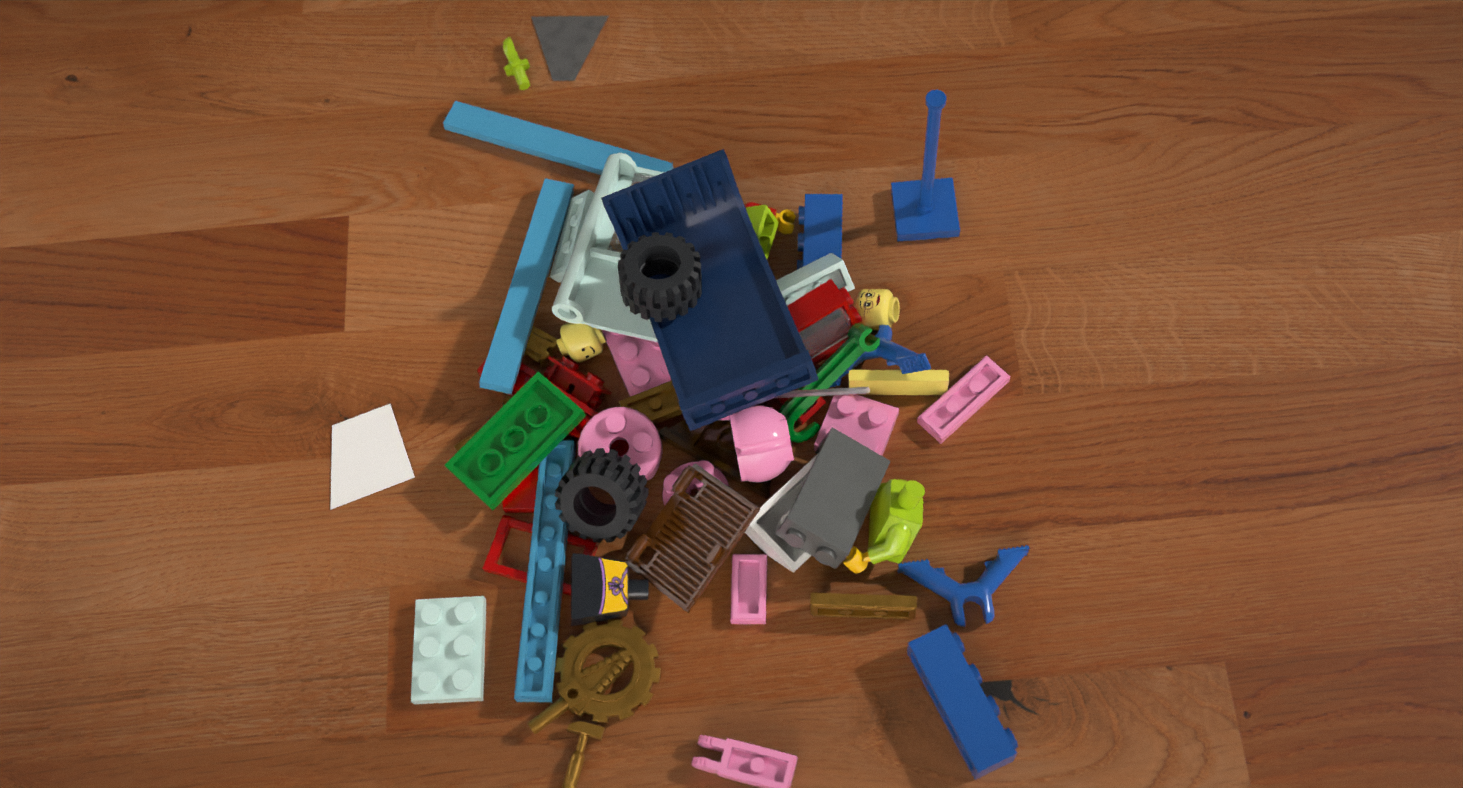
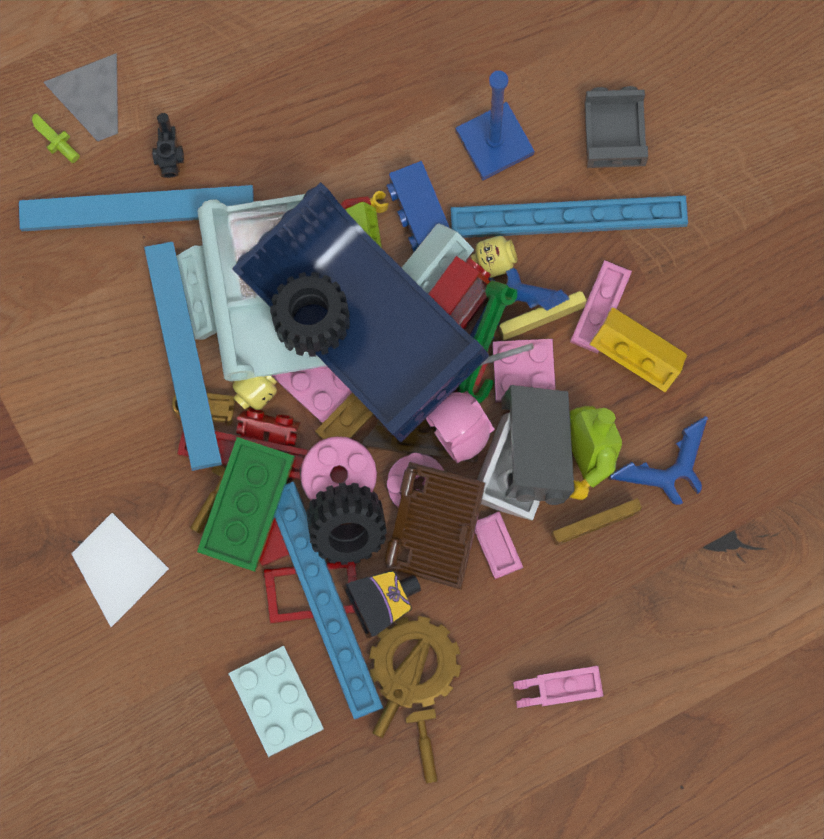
camera: 25 degrees left, 15 degrees up
blue brick [907,625,1018,780] -> none
none -> black piece [152,113,184,178]
none -> dark azure tile [451,196,688,238]
none -> dark grey panel [584,86,648,168]
none -> yellow panel [589,307,687,392]

